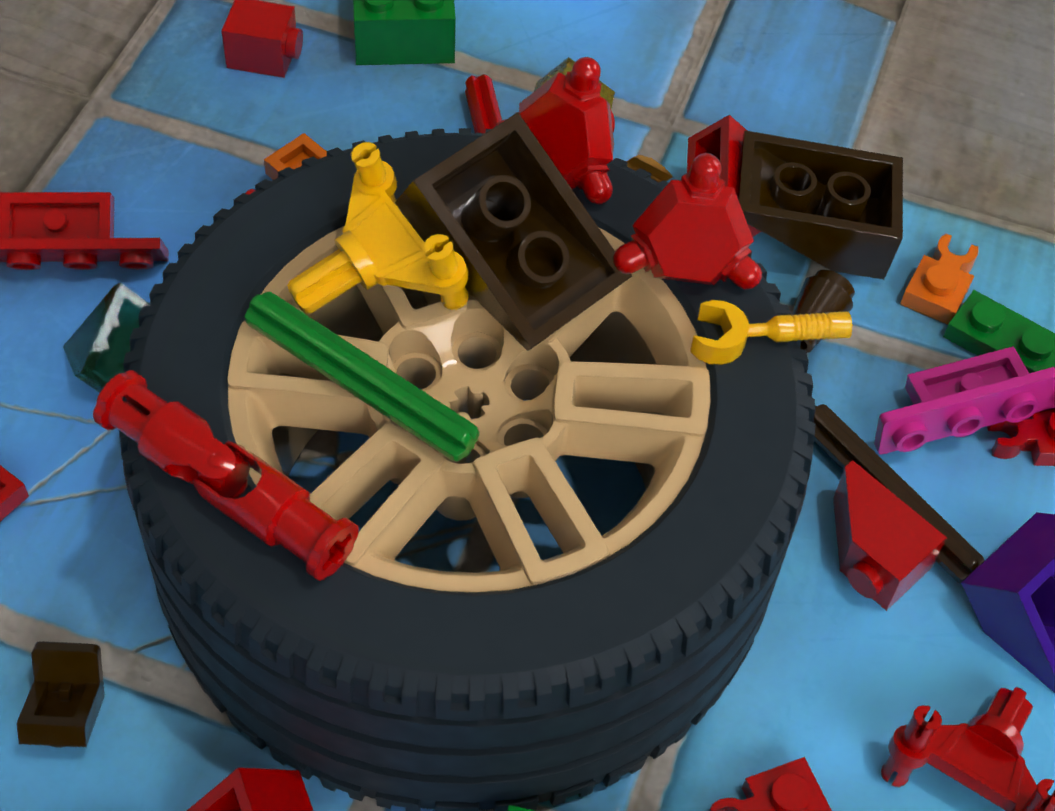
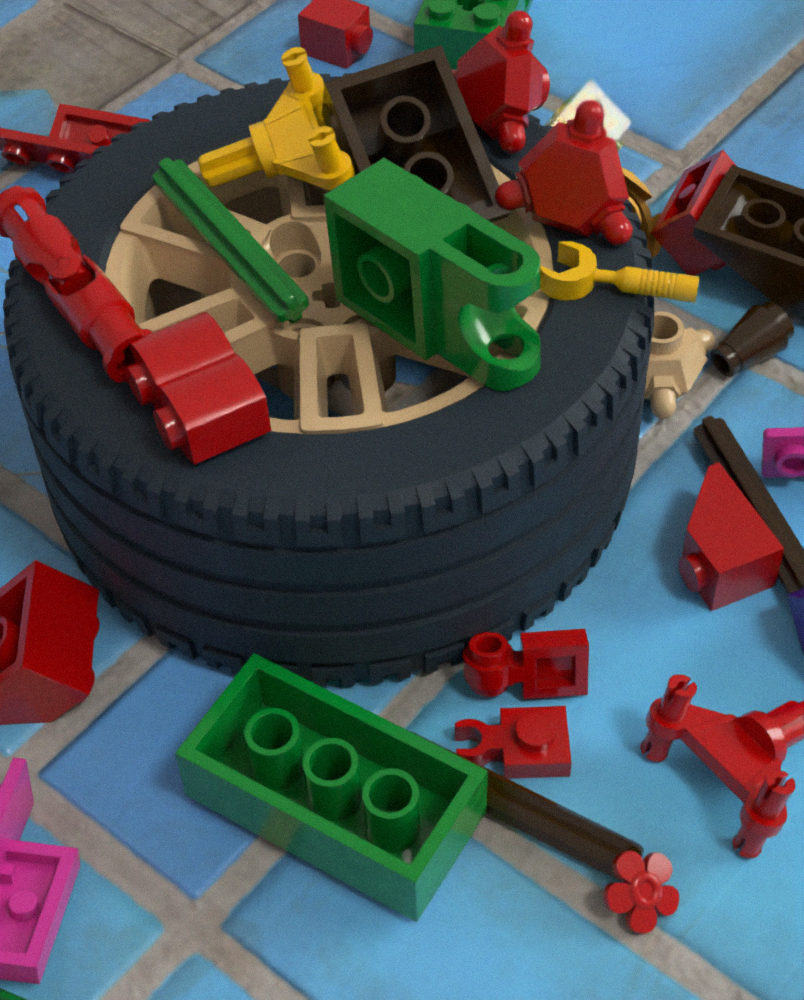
camera: 25 degrees right, 5 degrees down
none -> red brick [125,312,272,465]
none -> green brick [323,158,541,392]
none -> red plate [463,628,589,699]

